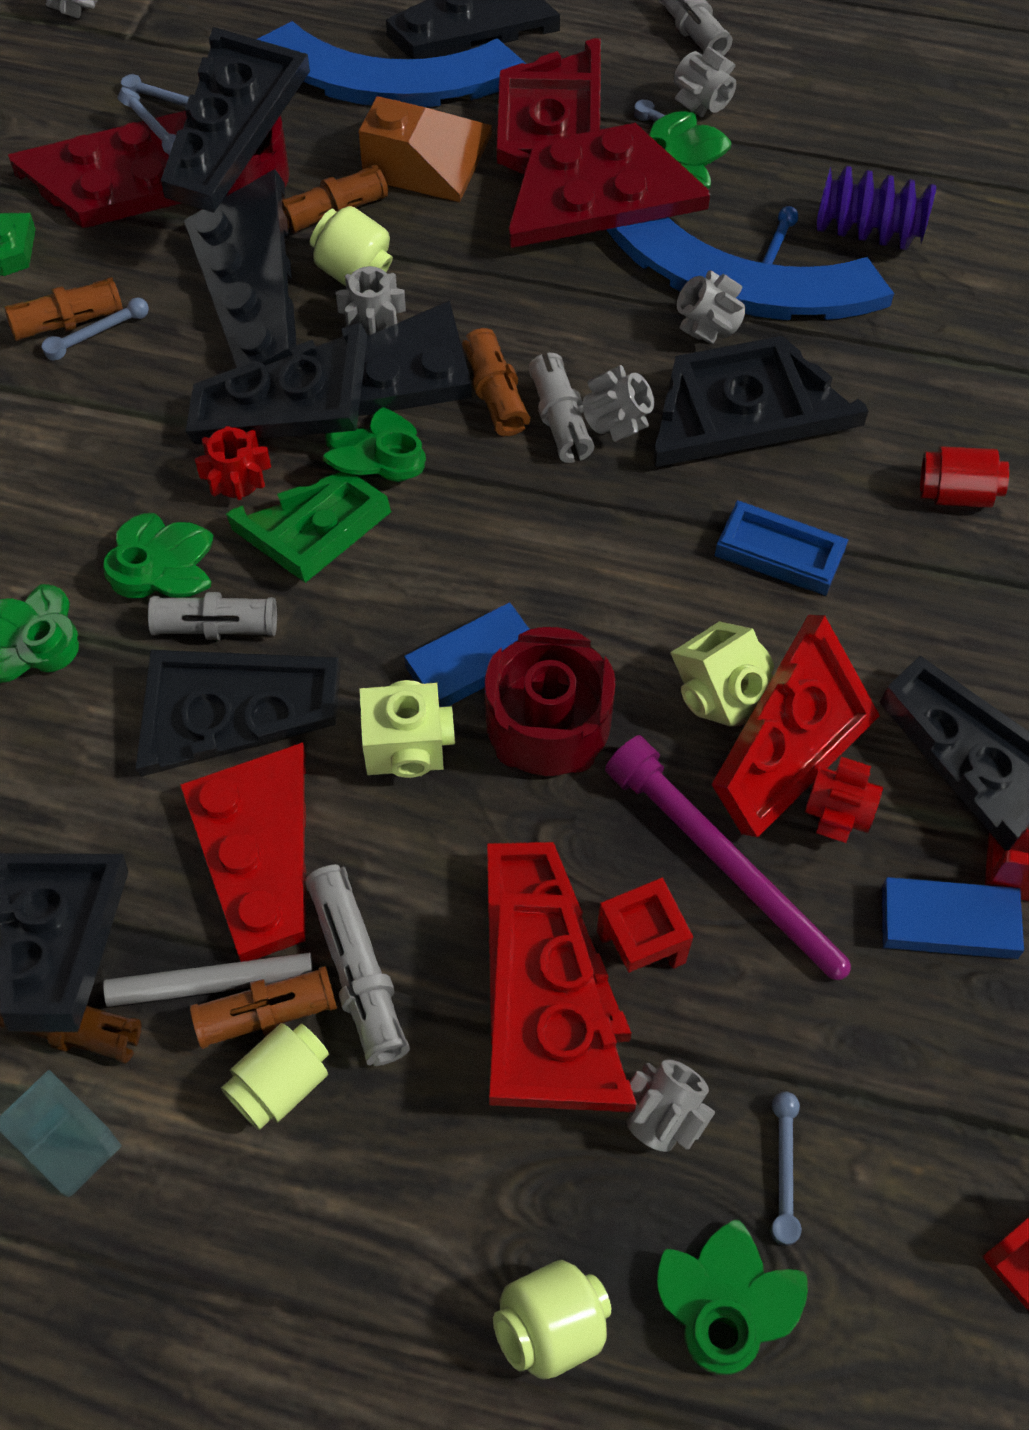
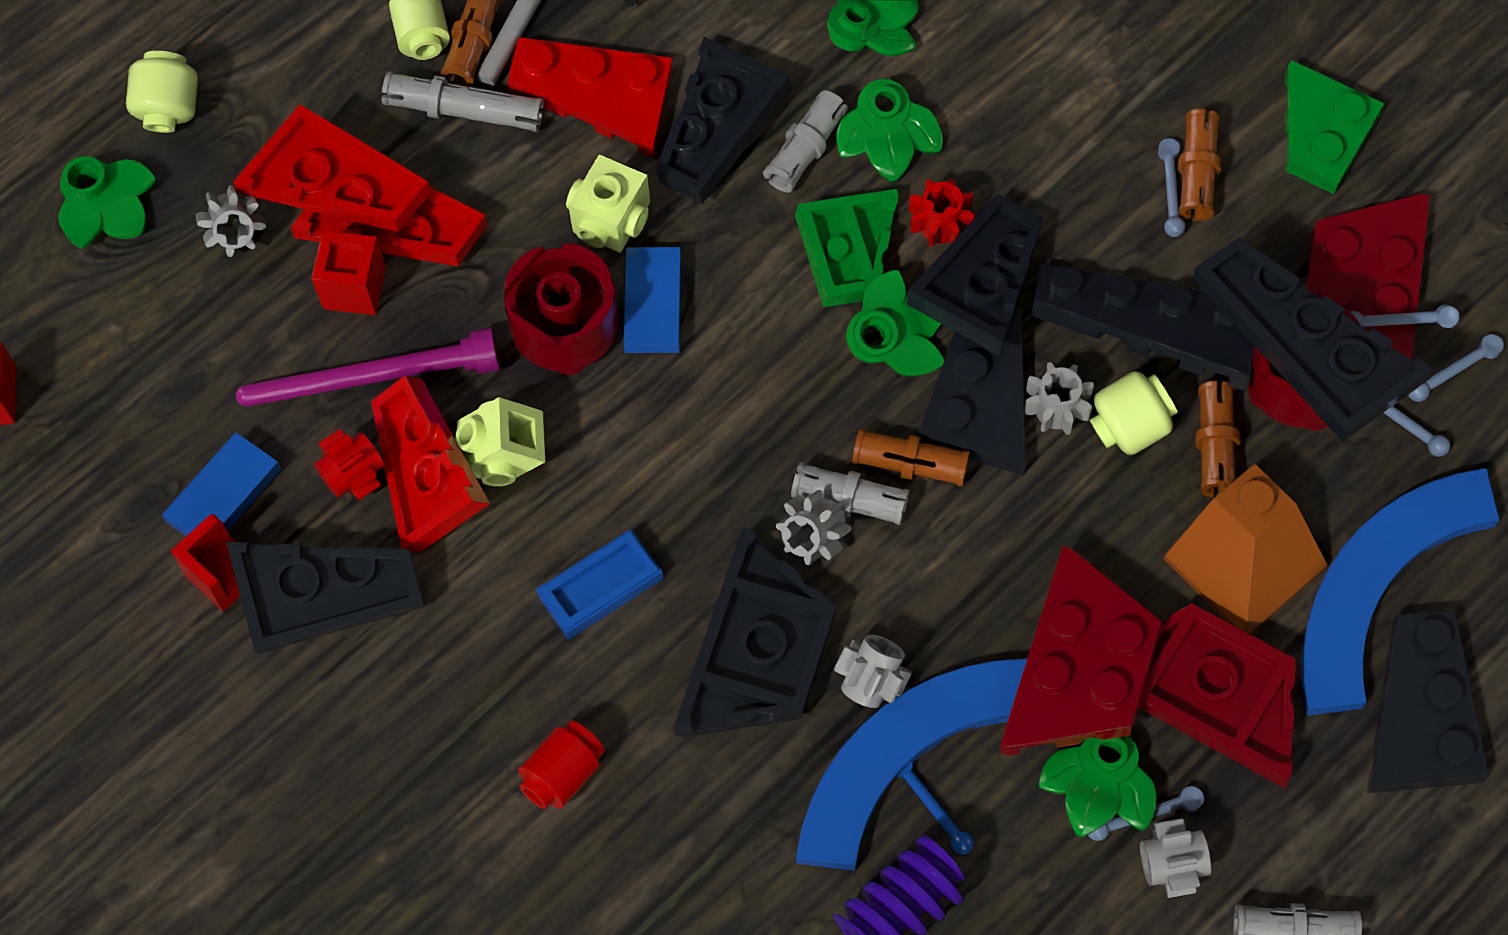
camera: 125 degrees right, 5 degrees up
sand blue hinge [770,1092,802,1246] -> none

